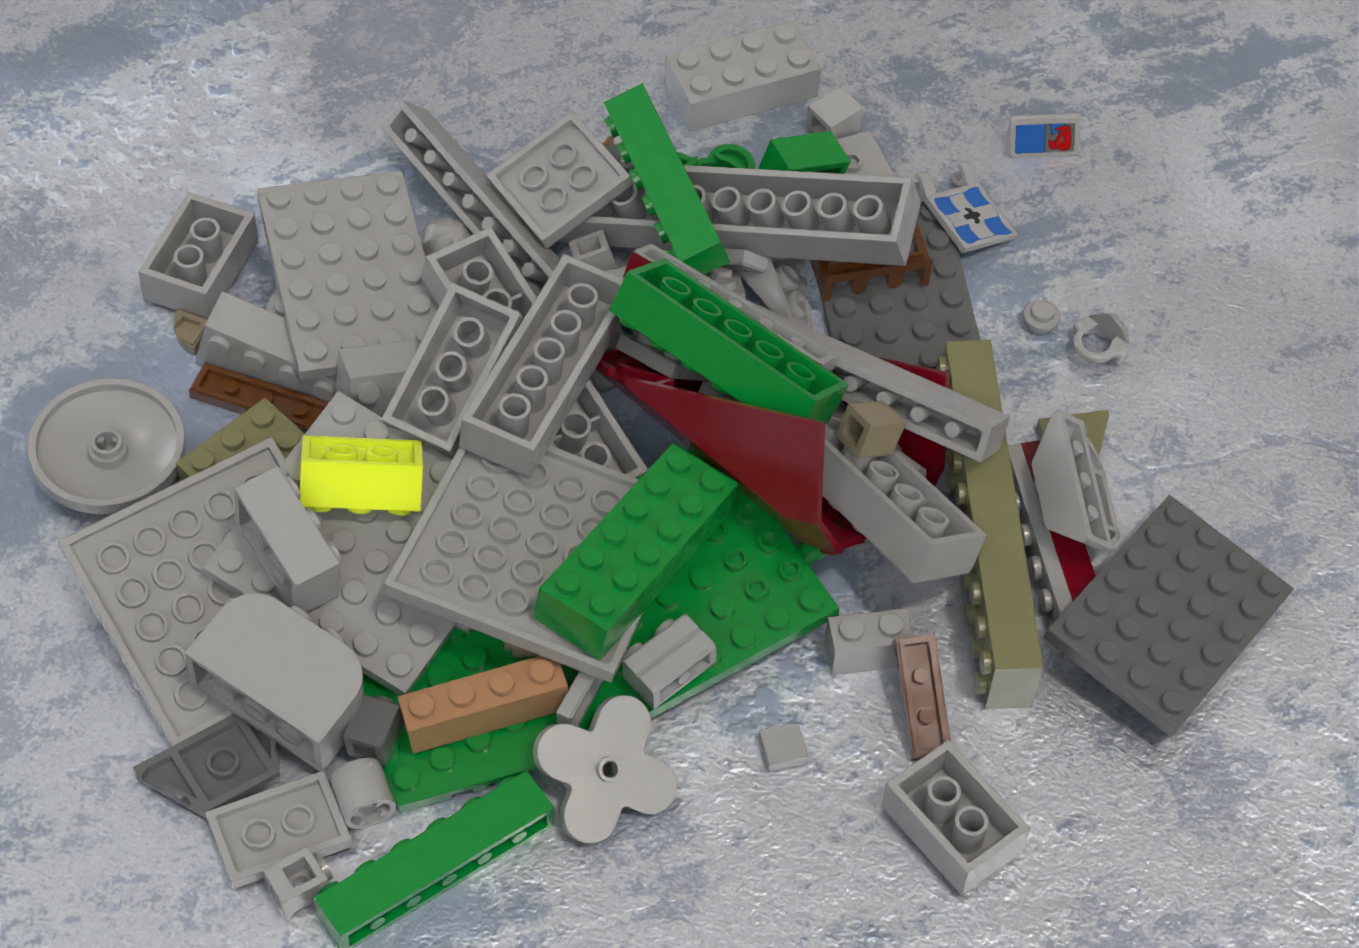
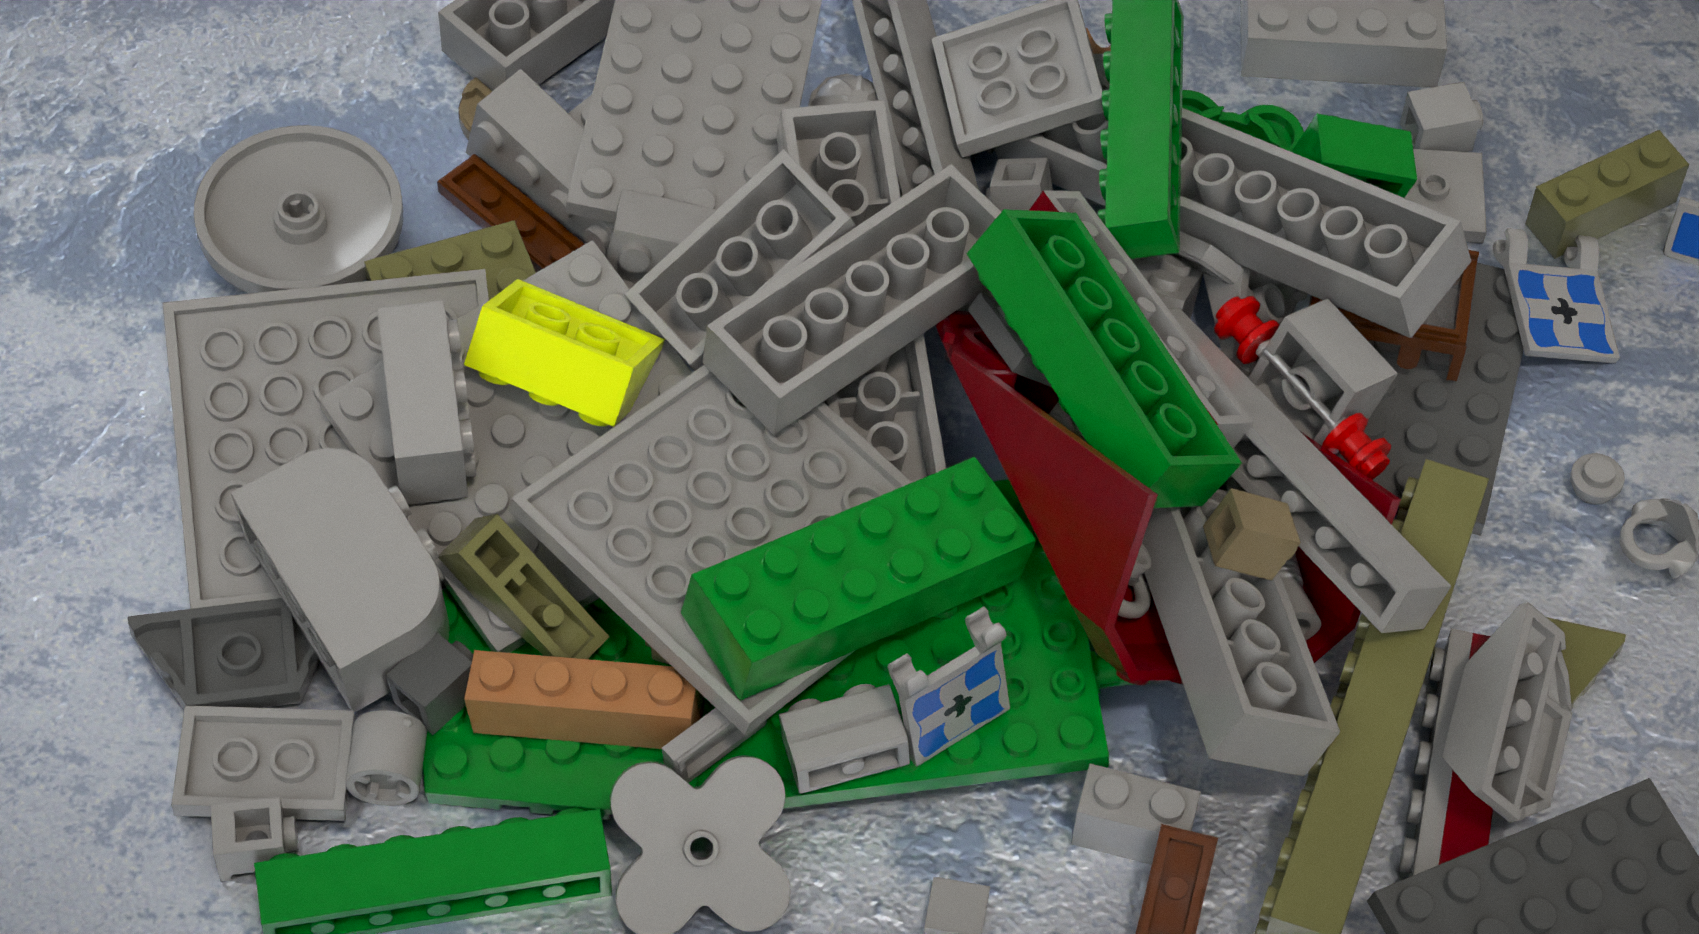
camera: 25 degrees right, 0 degrees up
none -> olive slope [439,514,609,659]
none -> light grey flag [888,606,1010,767]
none -> light grey brick [1214,296,1398,480]
none -> olive brick [1525,130,1689,259]

